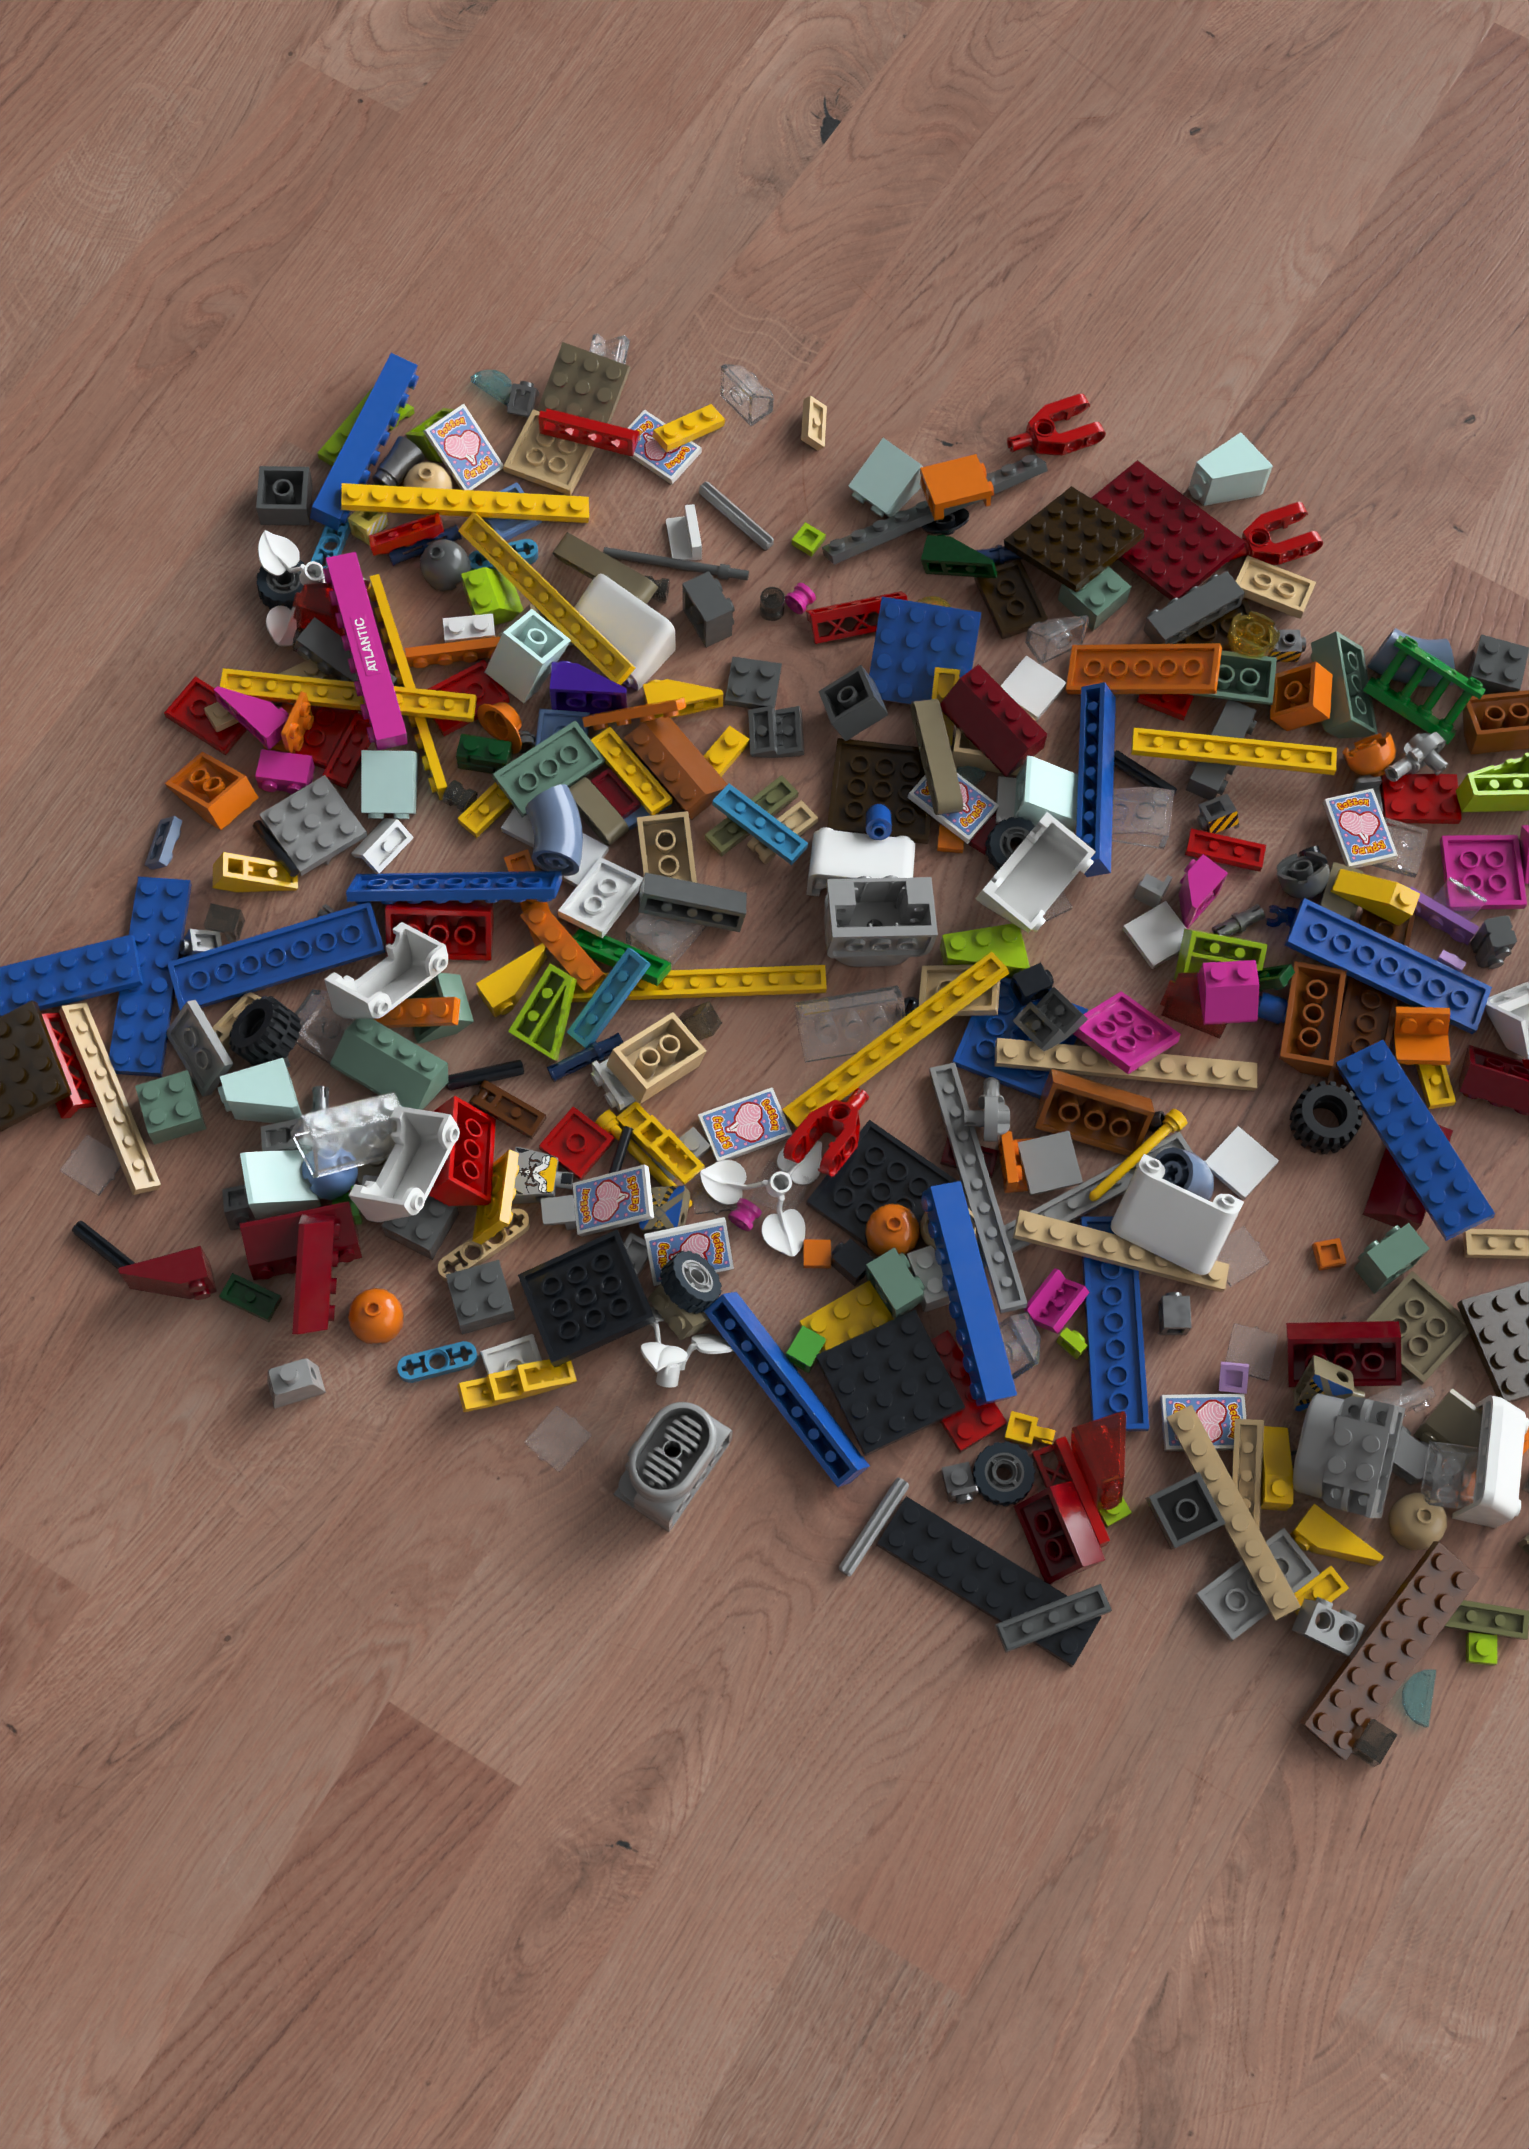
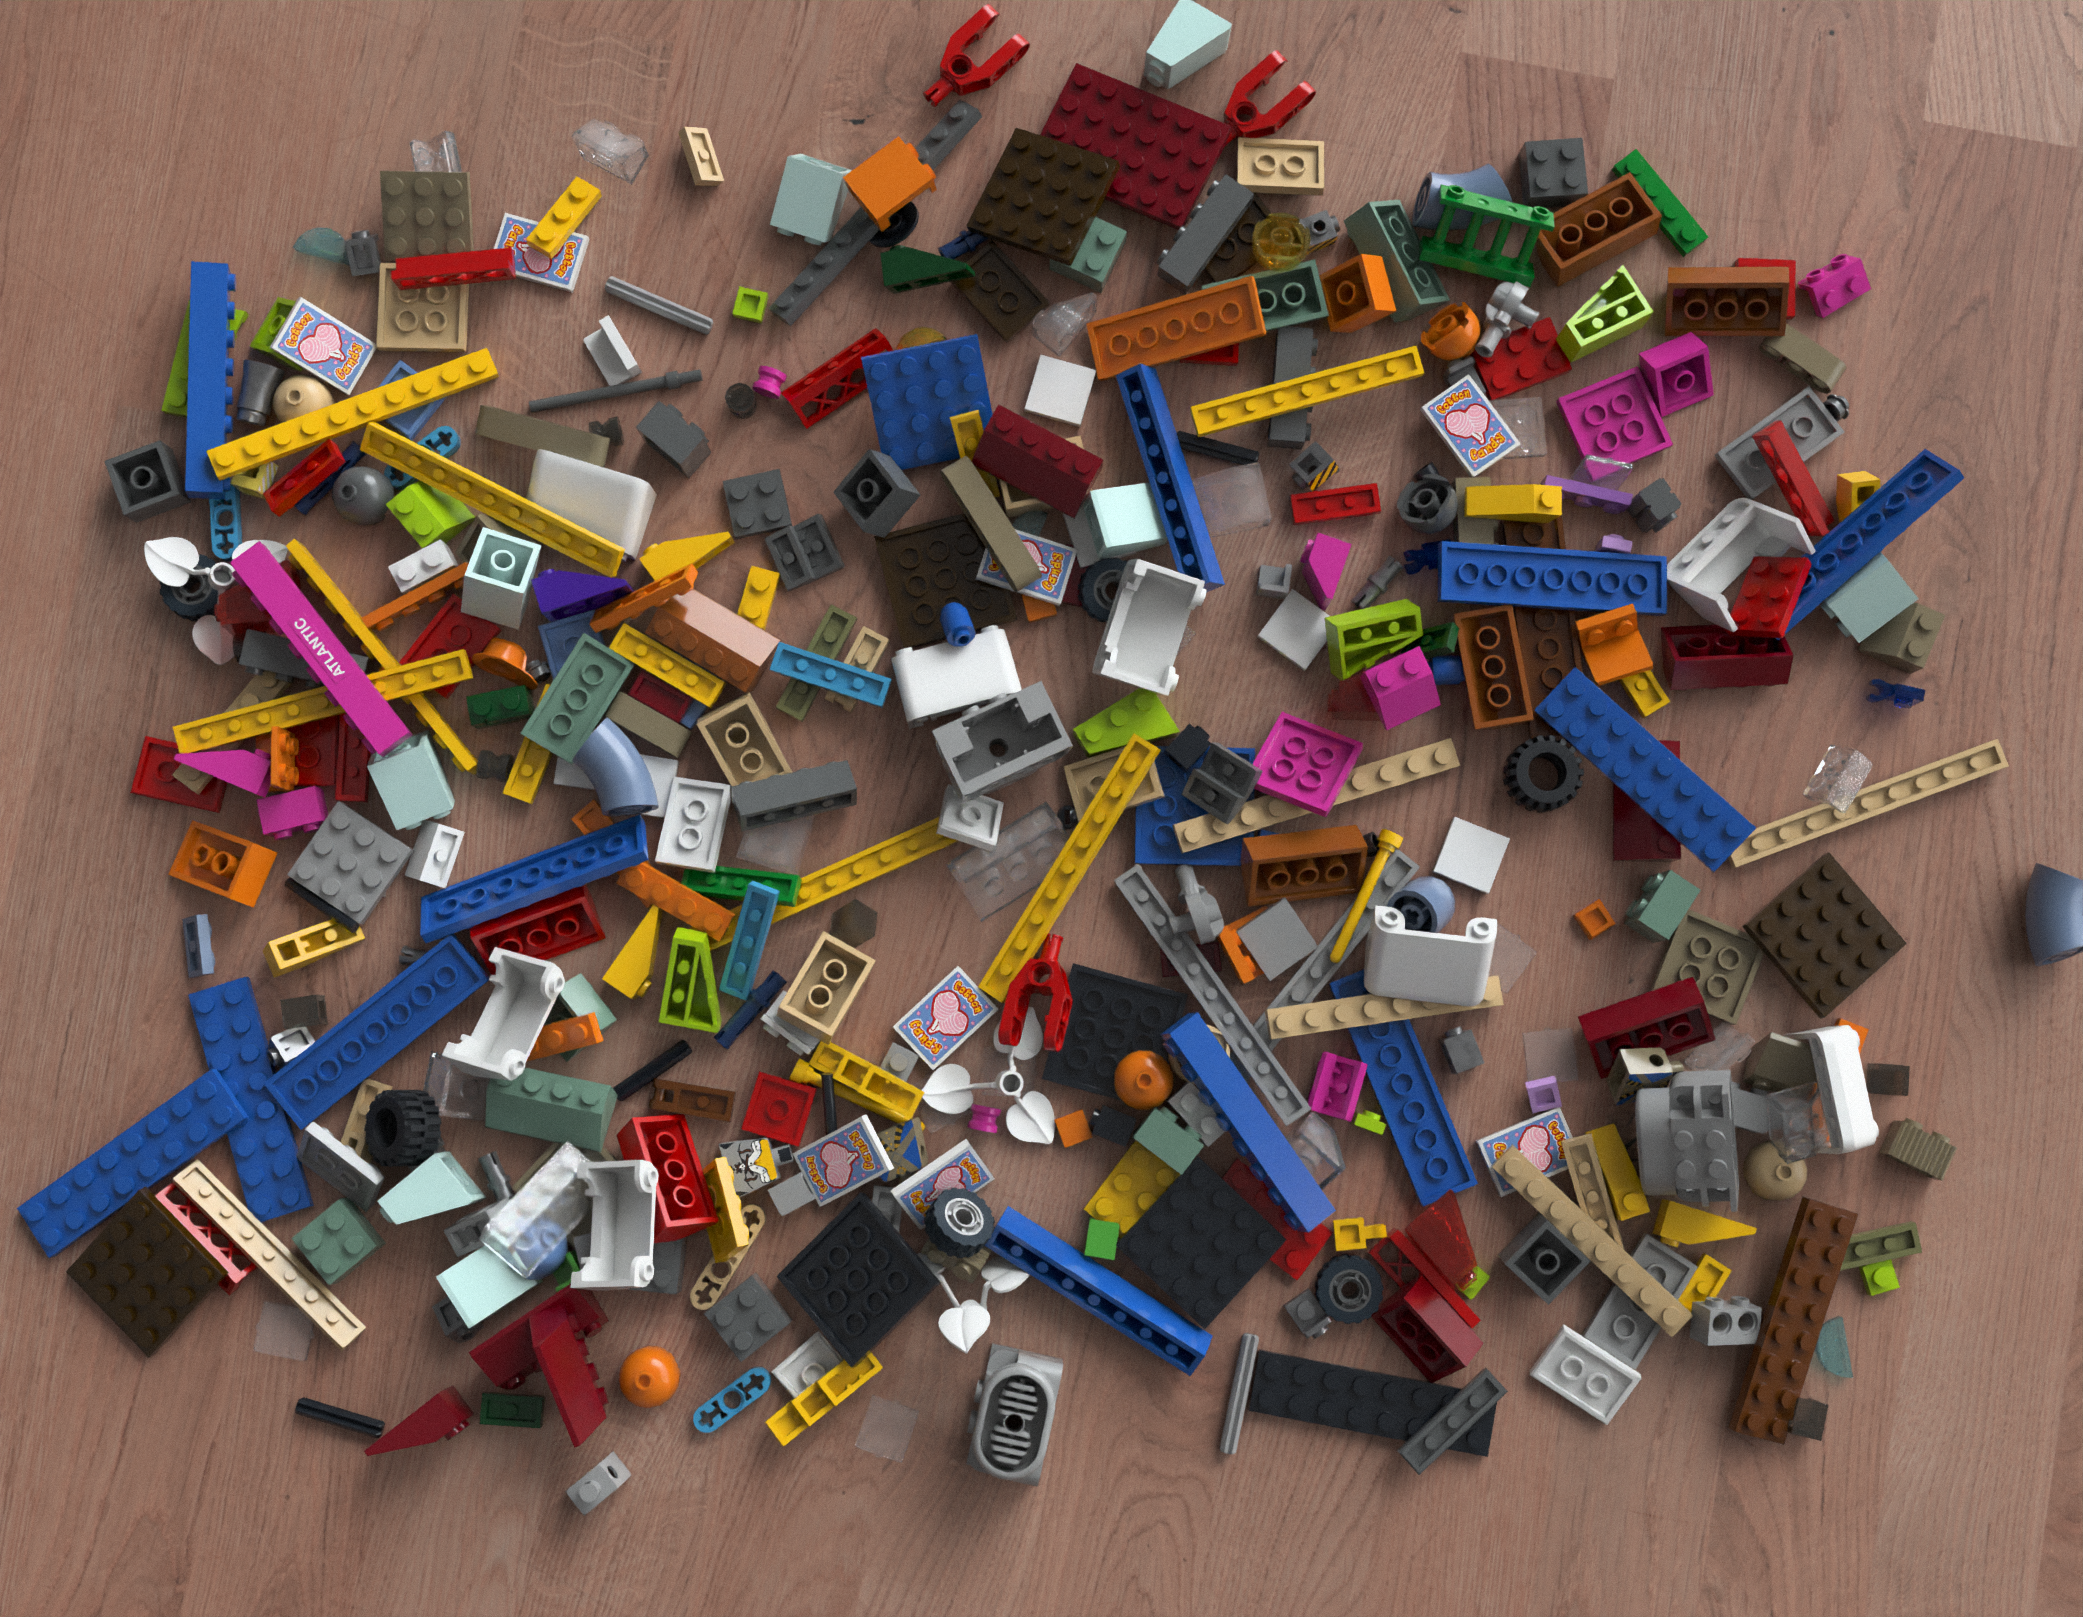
camera: 20 degrees left, 15 degrees up
none -> white tile [936,784,1004,852]
none -> white tile [1530,1324,1641,1425]

